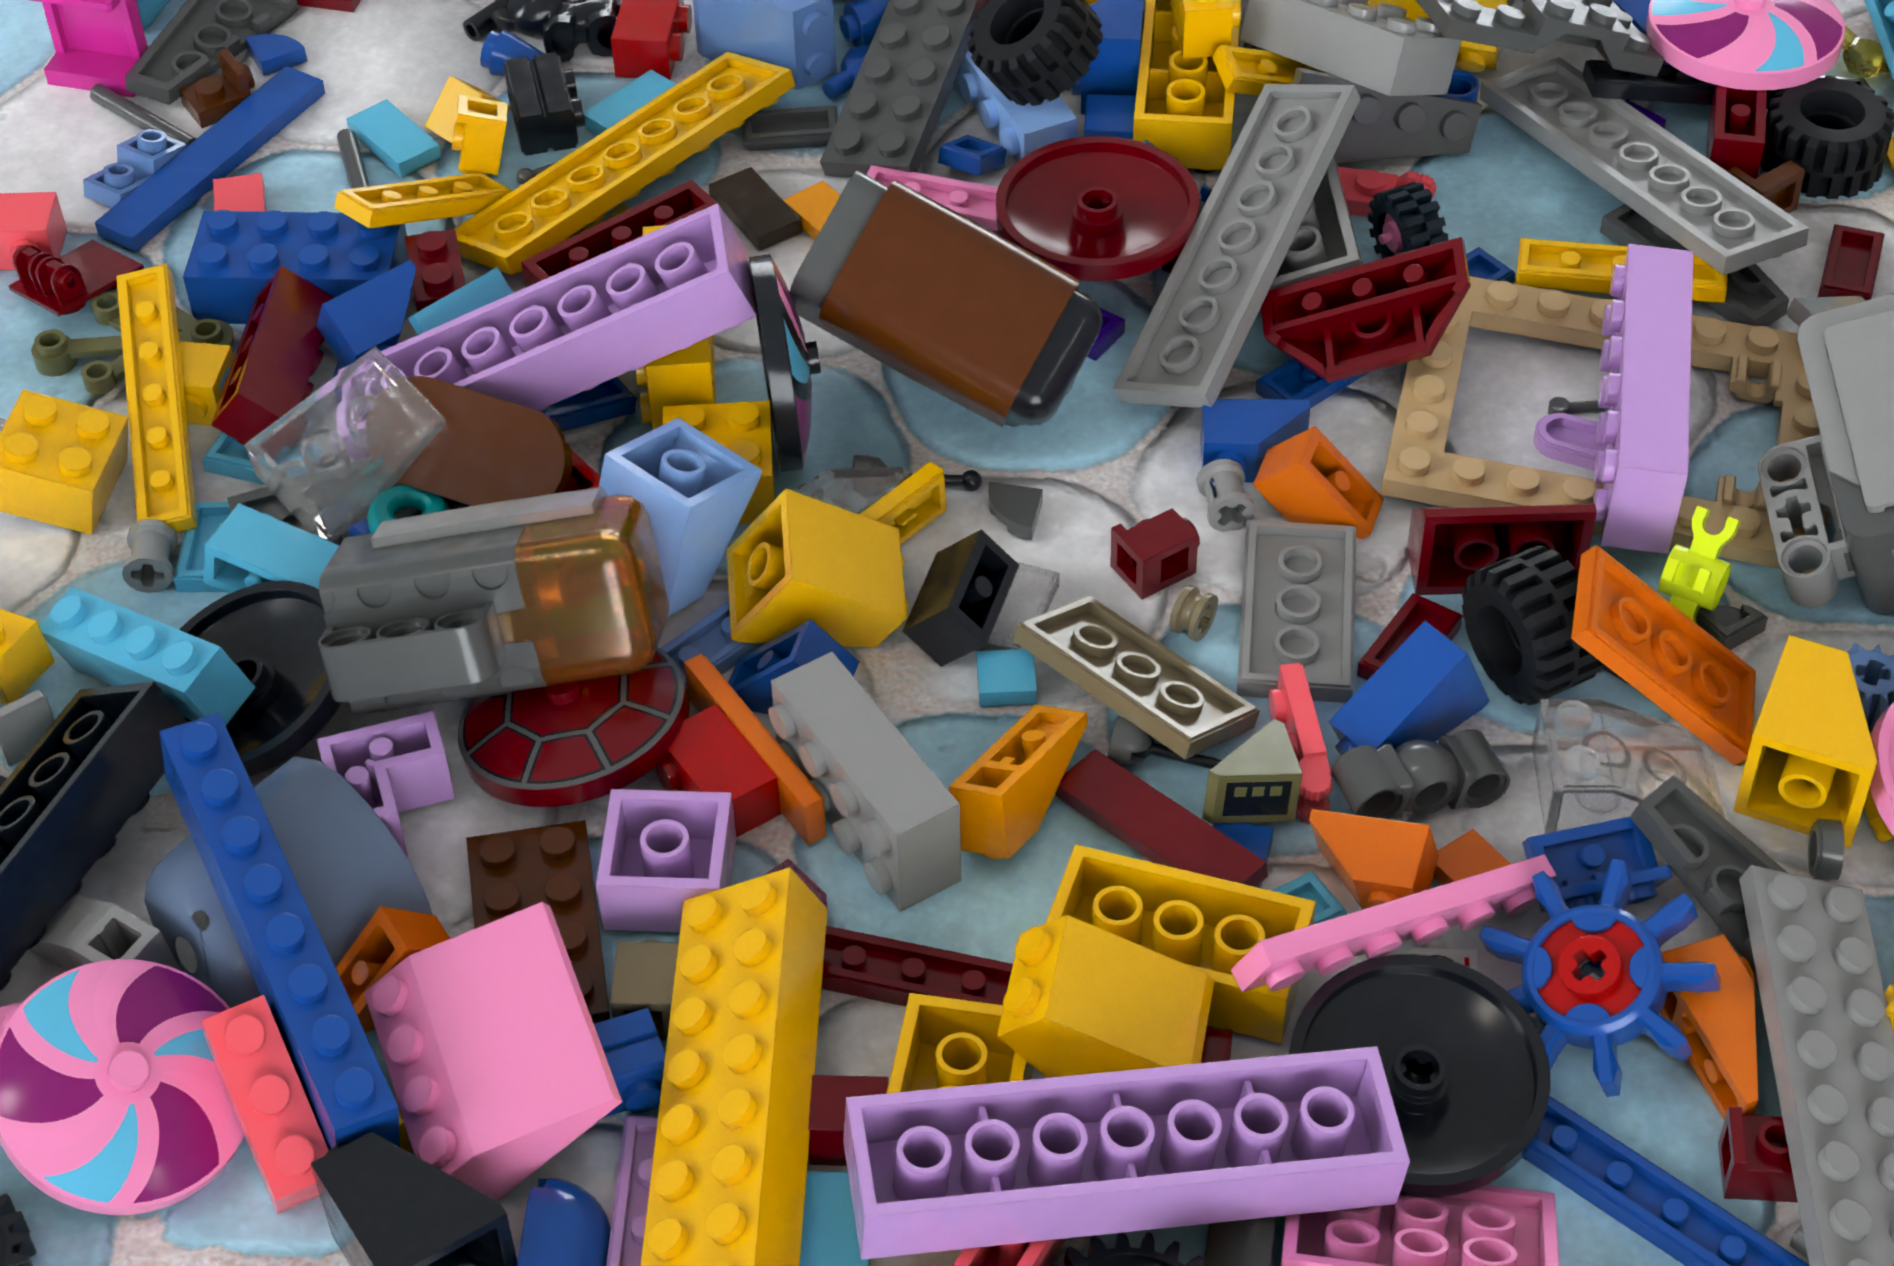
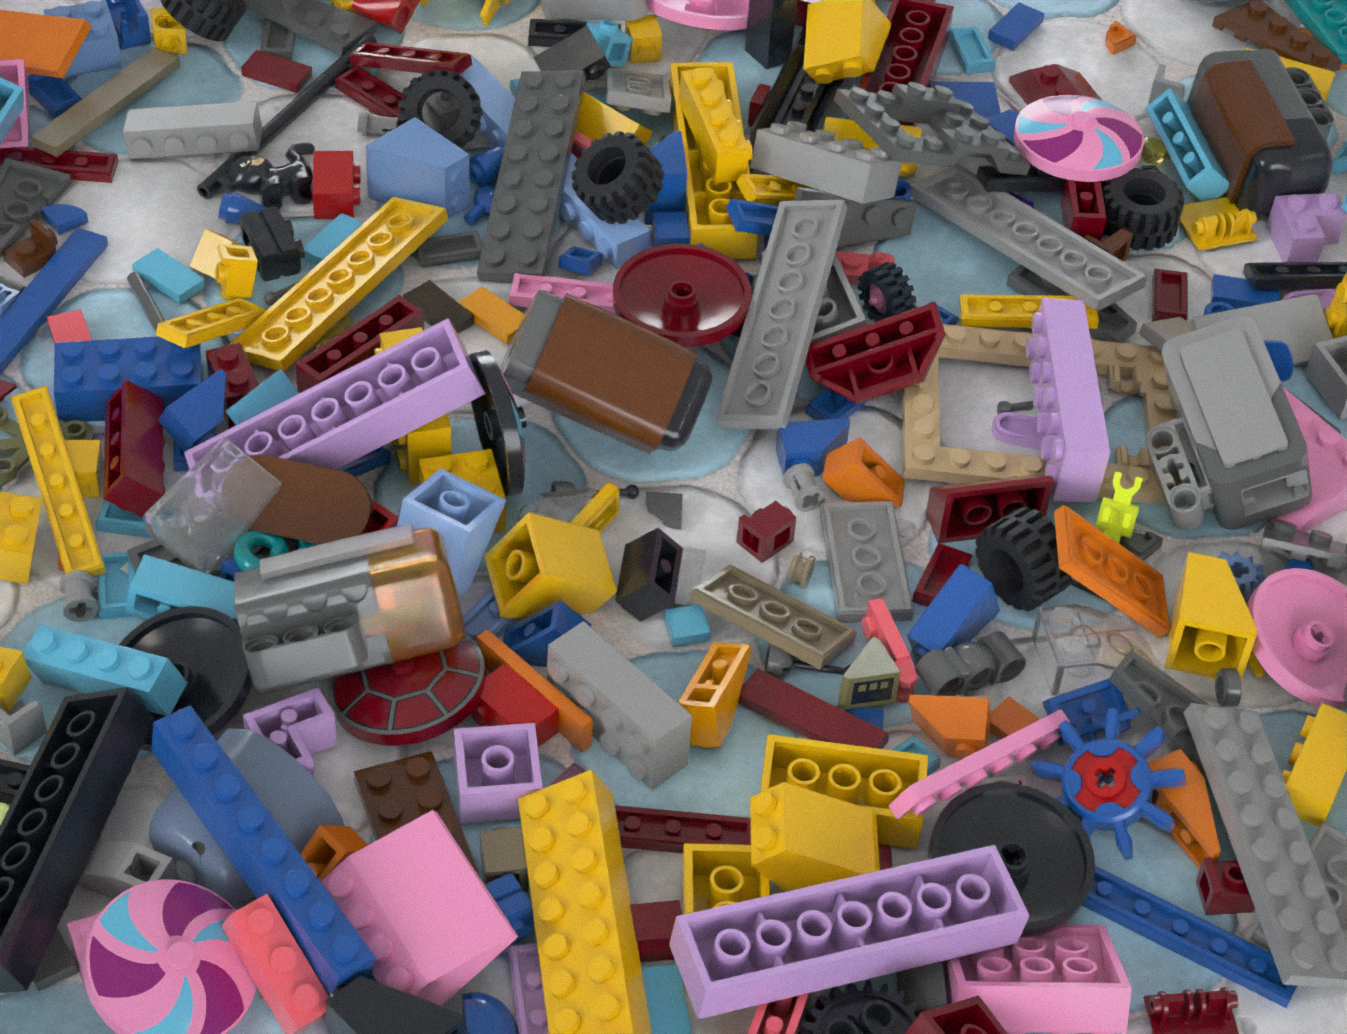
camera: 15 degrees left, 0 degrees up
none -> blue tile [726,199,779,236]

